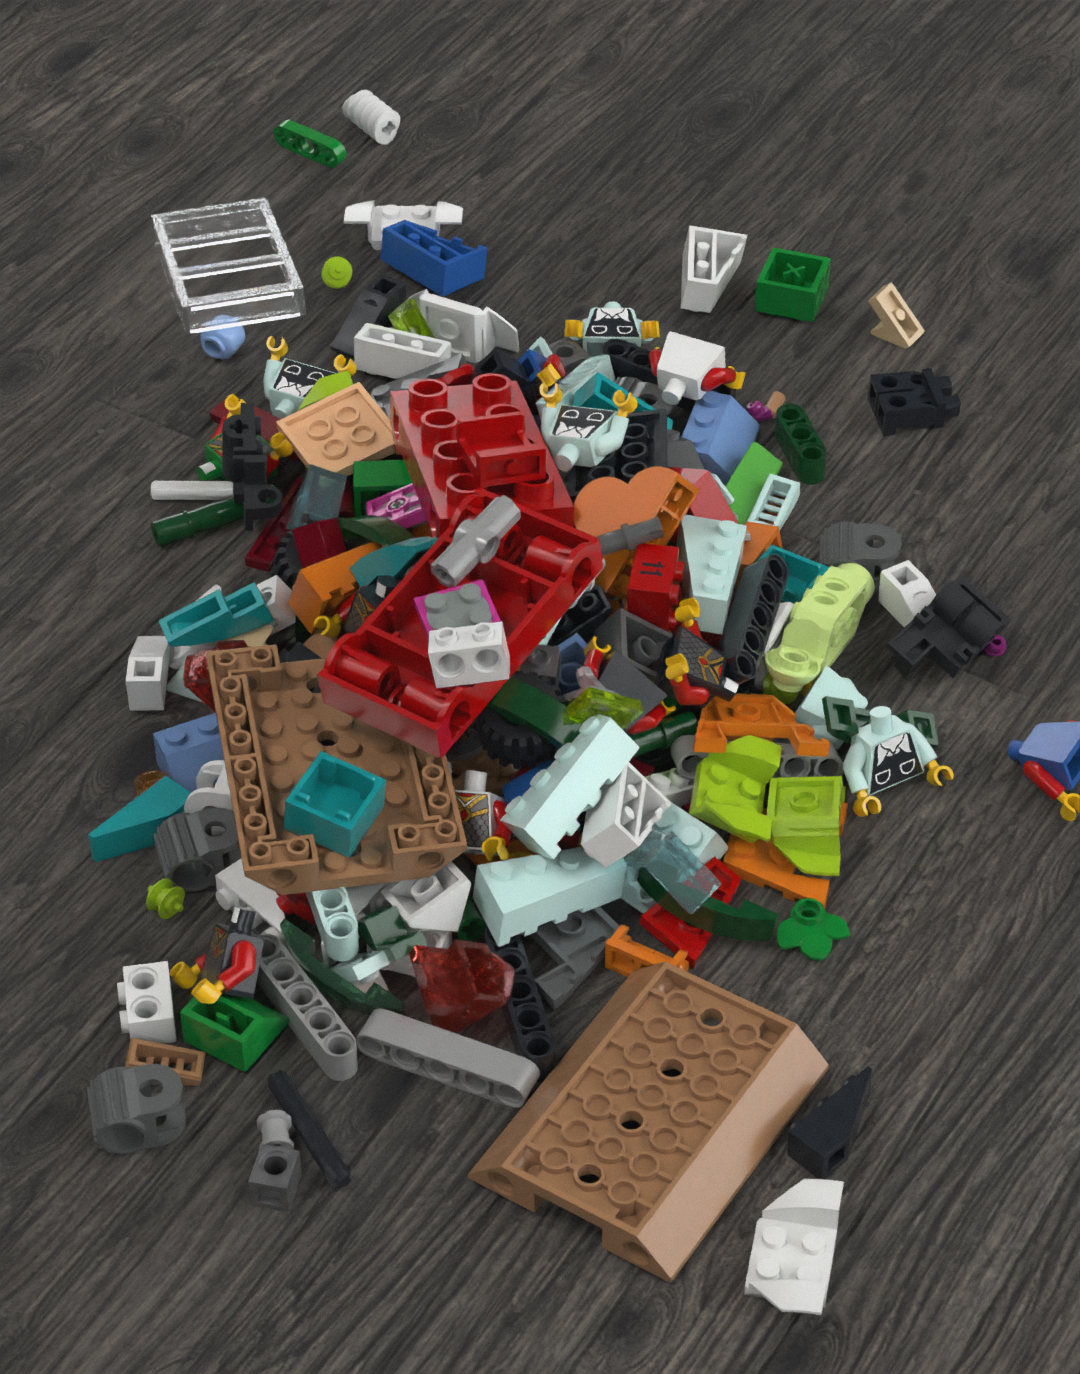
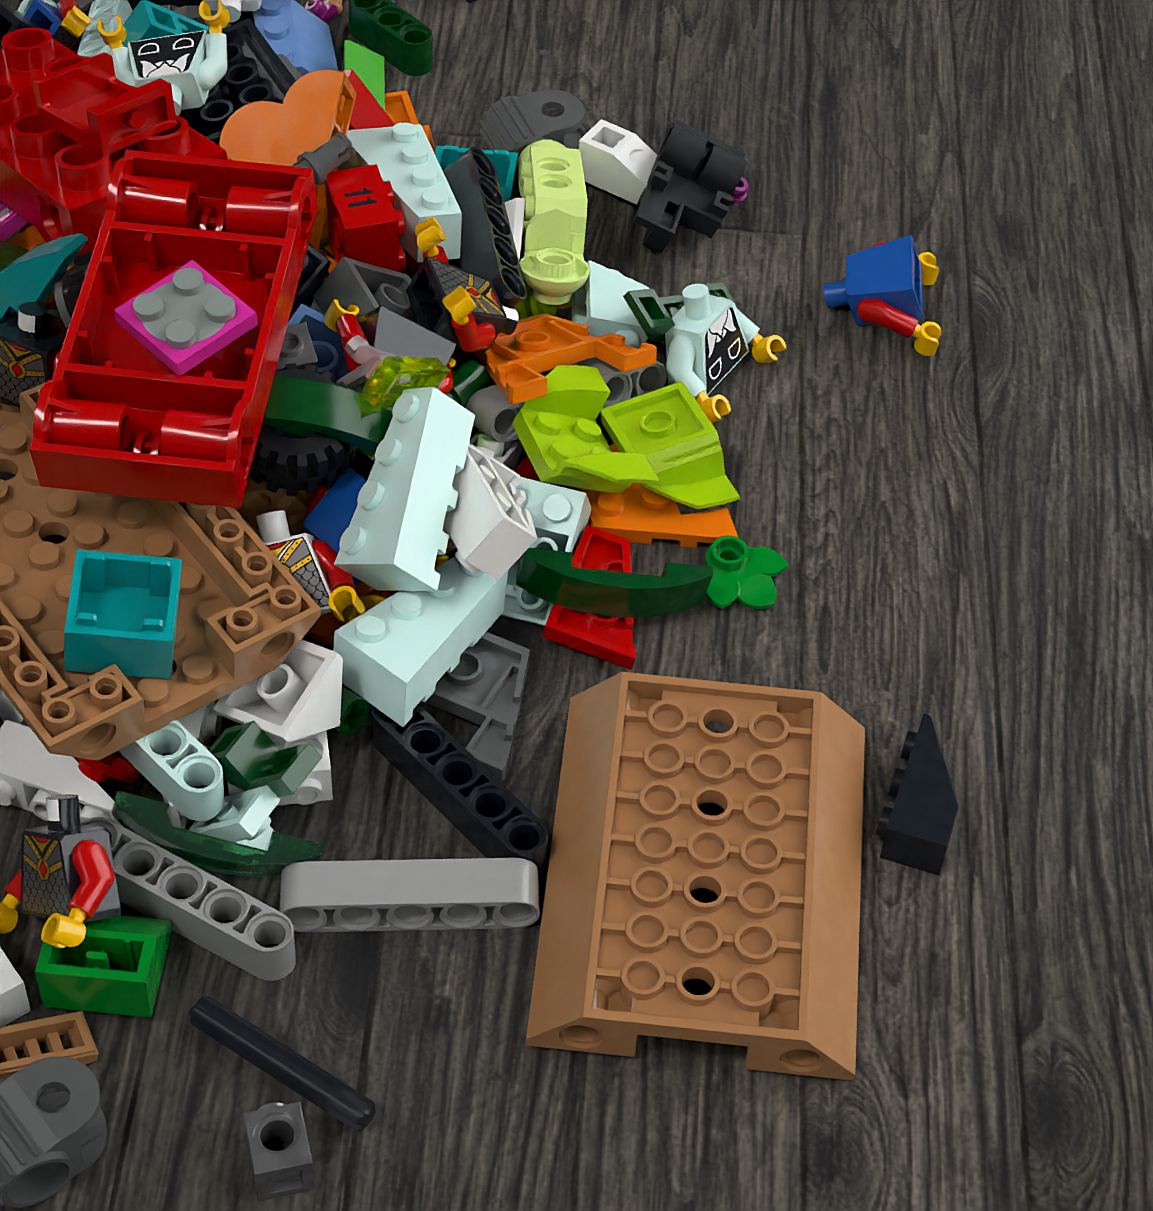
camera: 30 degrees left, 5 degrees up
light grey bush [257,1110,294,1150] -> none
clear red piece [409,940,515,1034] -> none
white brick [428,622,510,688] -> none
light grey piece [431,495,521,588] -> none
orange hinge [605,924,689,977] -> none
clear light blue panel [623,831,722,914] -> none
white piece [744,1179,844,1315] -> none
light aqua slope [748,474,800,531] -> none

